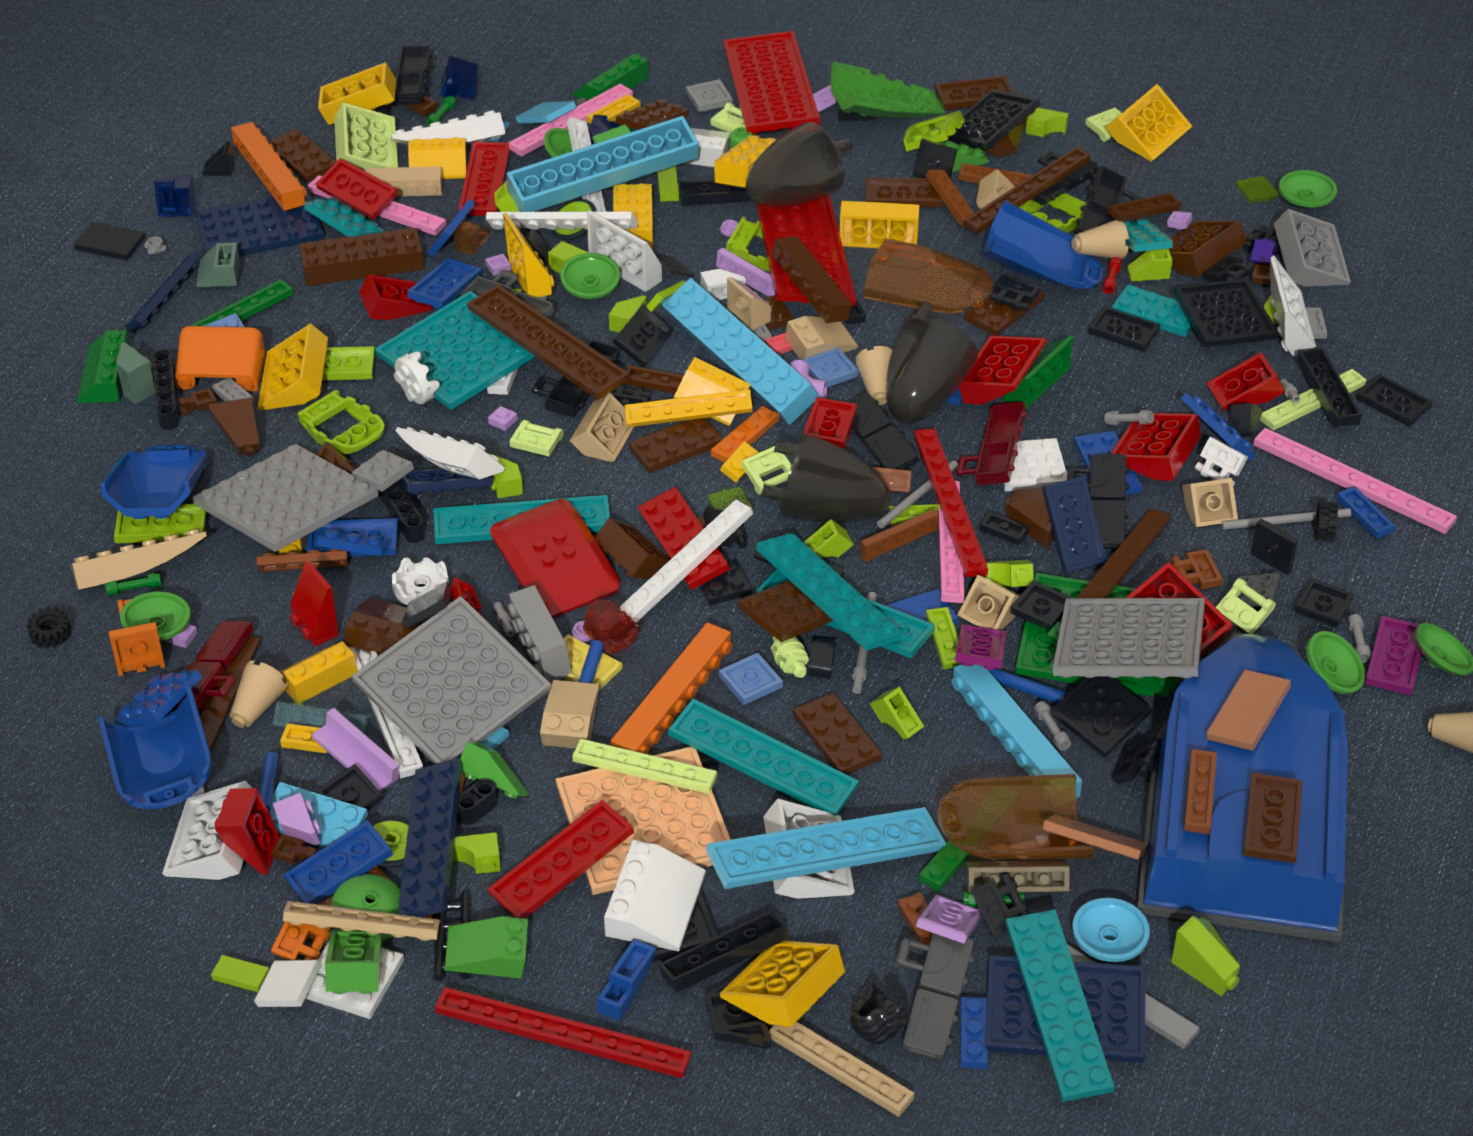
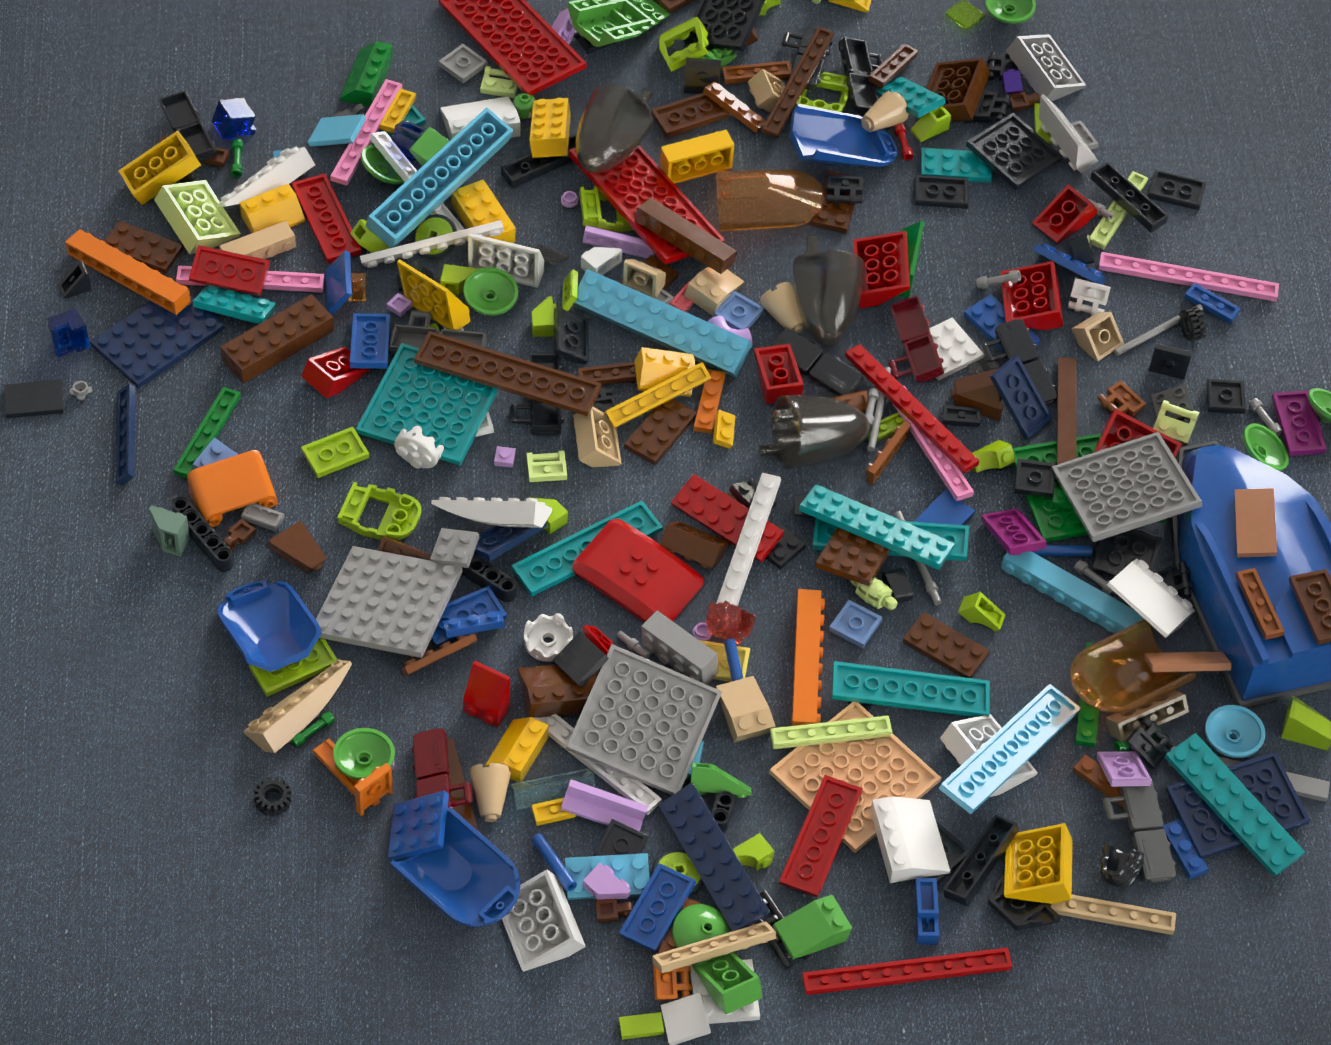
camera: 30 degrees left, 10 degrees up
green slope [77,330,130,403] -> none
sand green slope [196,243,240,287] -> none
red slope [214,788,281,875] -> none
yellow slope [257,323,328,411] -> none
reddish brown plate [616,99,689,130] -> none
lime tile [657,165,679,202] -> none
clear neon green piece [707,487,754,514] -> none
yellowish green plate [741,445,797,495] -> none
lime arch [803,519,854,559] -> none
lime tile [925,607,961,670] -> none
tan slope [957,575,1020,630] -> none
lavender plate [1167,211,1192,230] -> none
none -> light grey bar [861,388,880,429]
none -> white slope [1107,559,1195,638]

